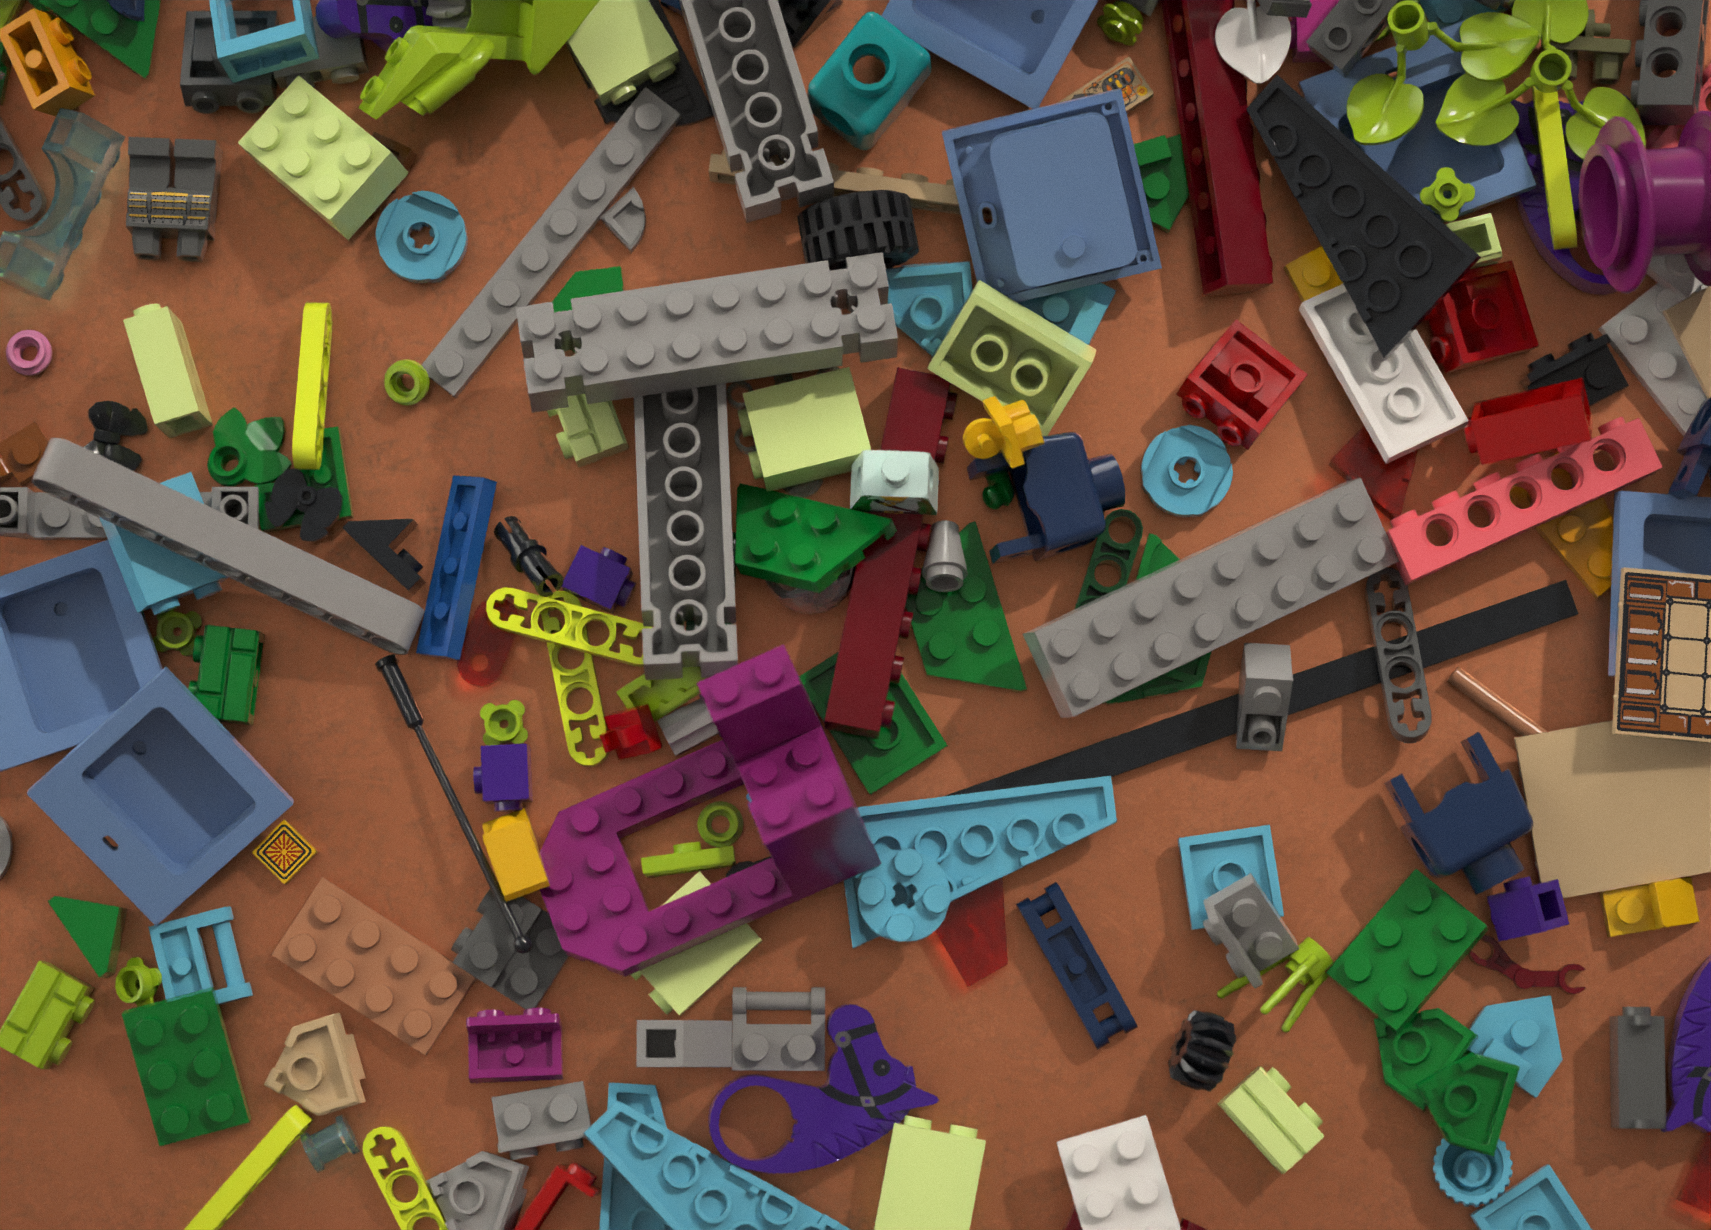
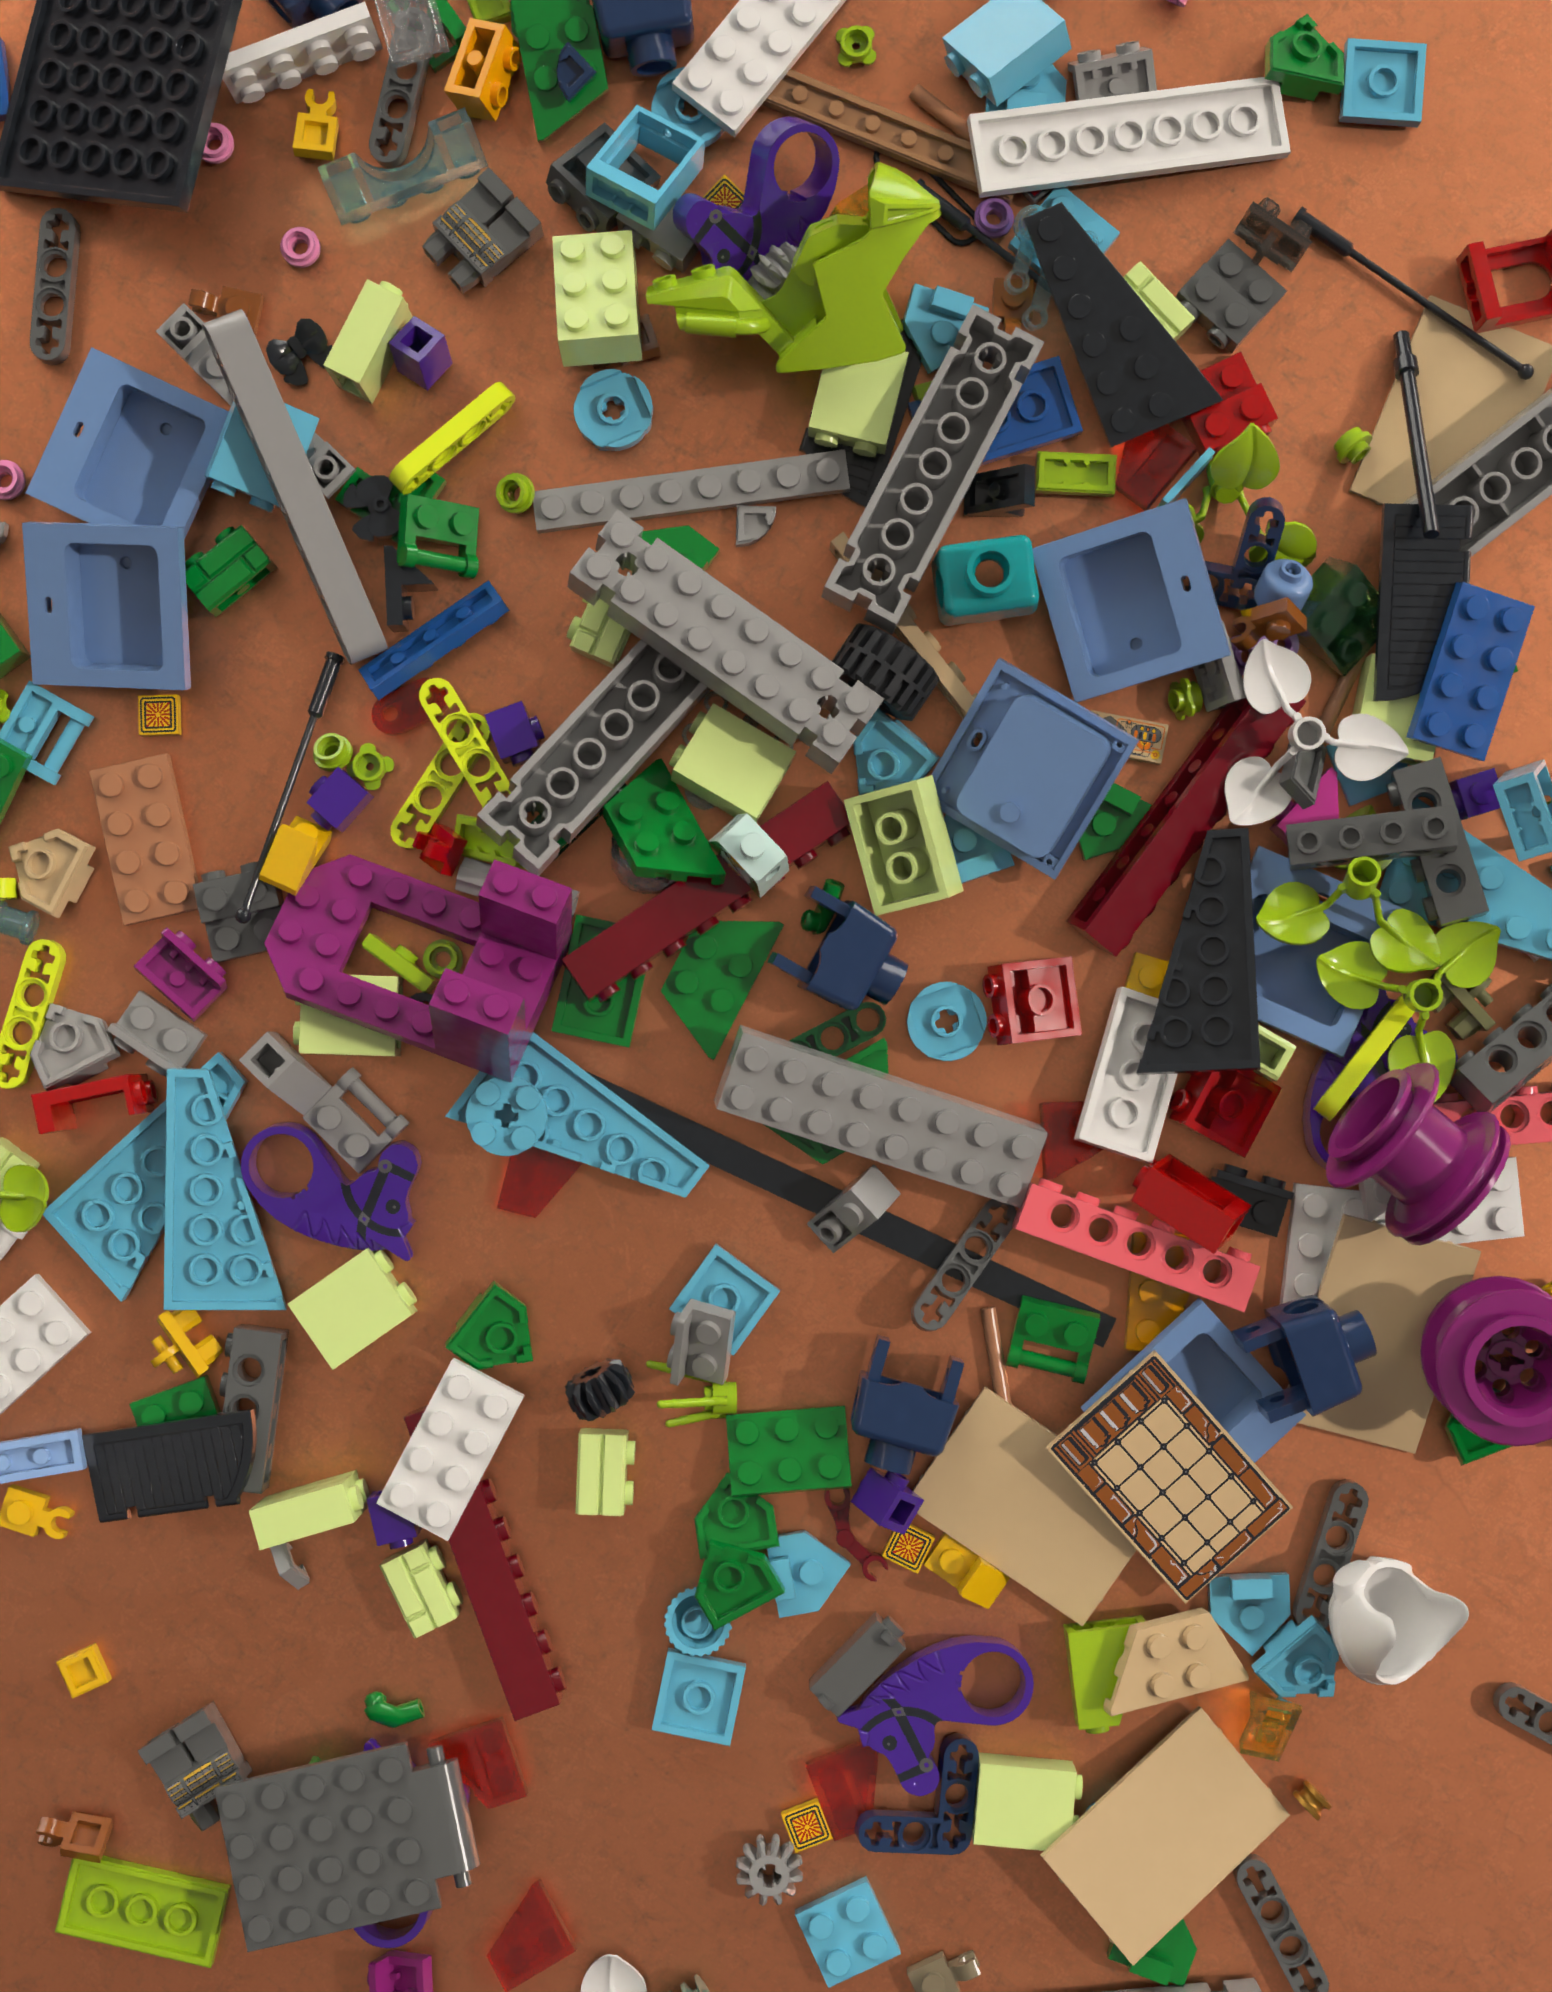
camera: 45 degrees right, 5 degrees up
lime plate [153,609,202,656] -> none
green plate [207,408,292,487] -> none
black pin [494,516,564,597] -> none
light grey cone [922,520,968,592] -> none
yellow hips [963,396,1044,468] -> none
dark blue plate [1016,882,1138,1050] -> none
lime plate [1420,167,1475,222] -> none
none -> lime plate [313,733,353,772]
none -> dark purple brick [389,316,453,391]
none -> green plate [397,494,479,579]
none -> green plate [445,1281,533,1370]
none -> tile [881,1524,935,1574]
none -> green plate [1005,1295,1101,1384]

